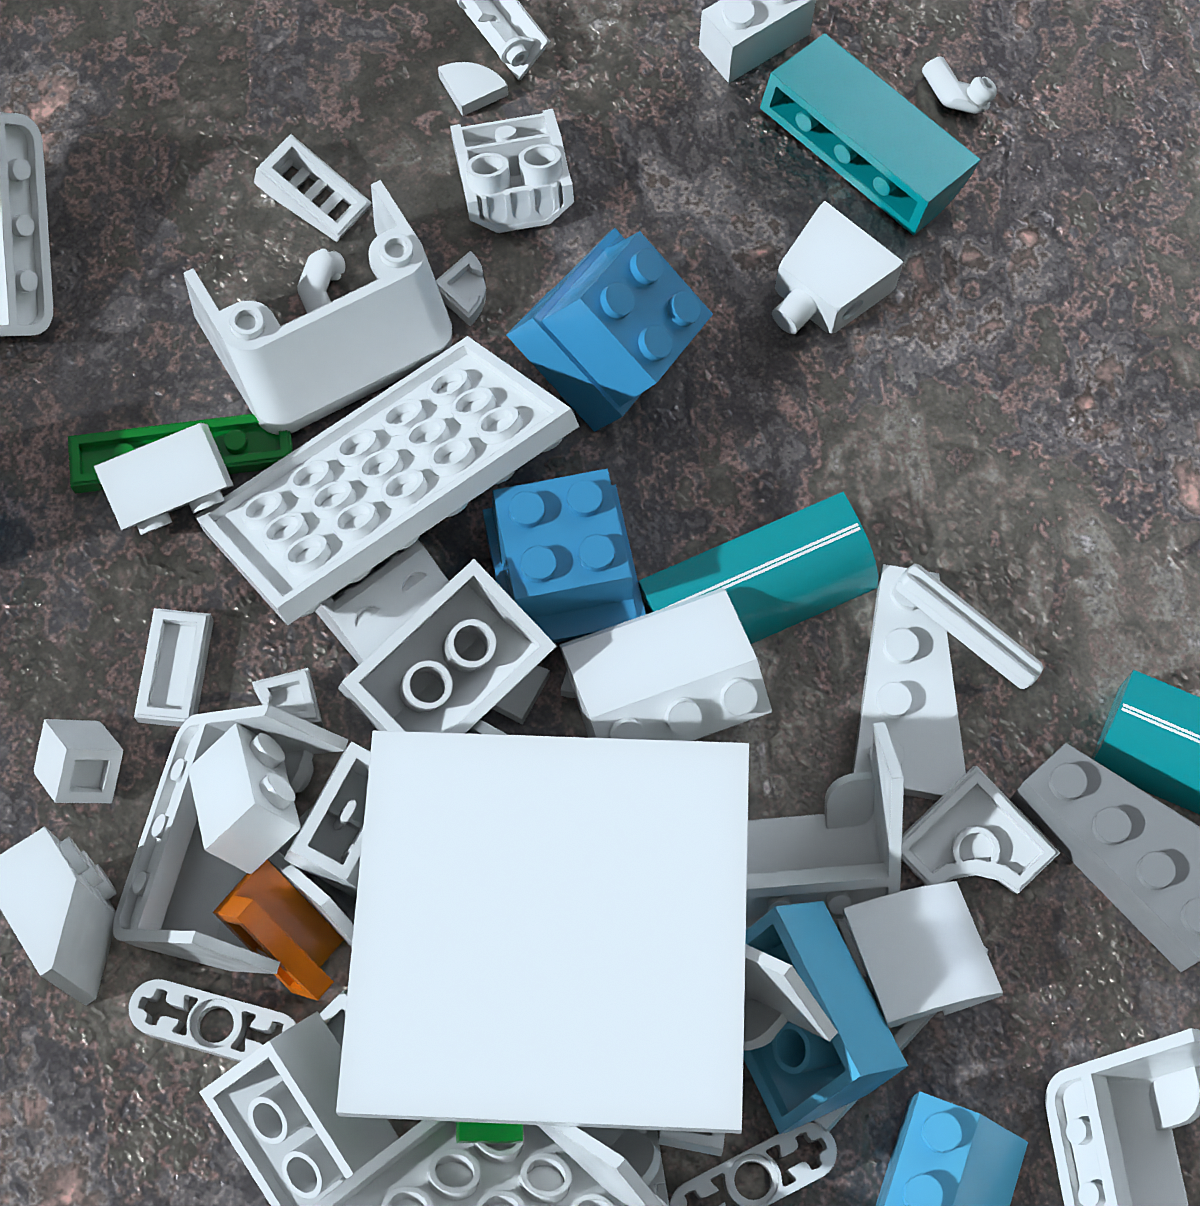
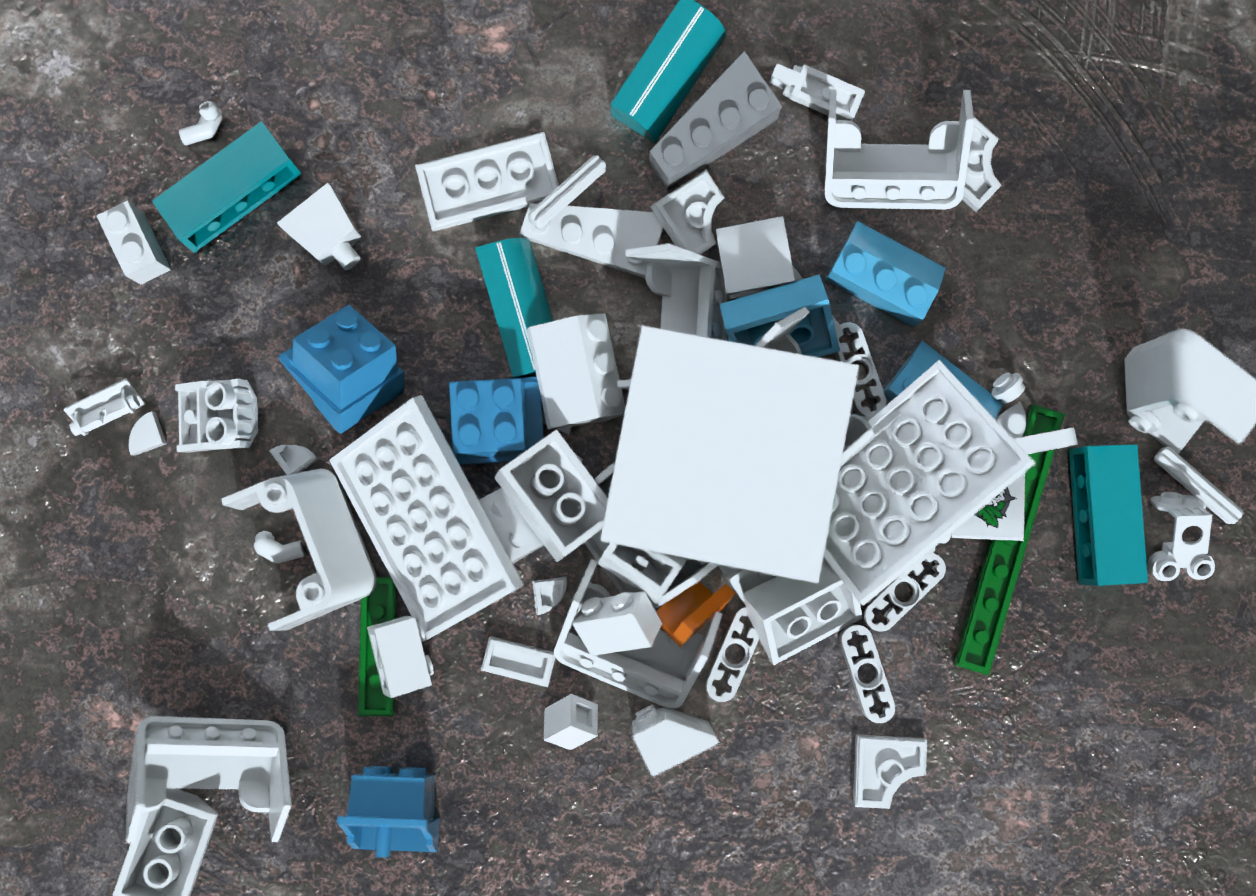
camera: 80 degrees left, 15 degrees up
white slope [254,134,372,242] -> none
none -> white tile [415,132,559,232]

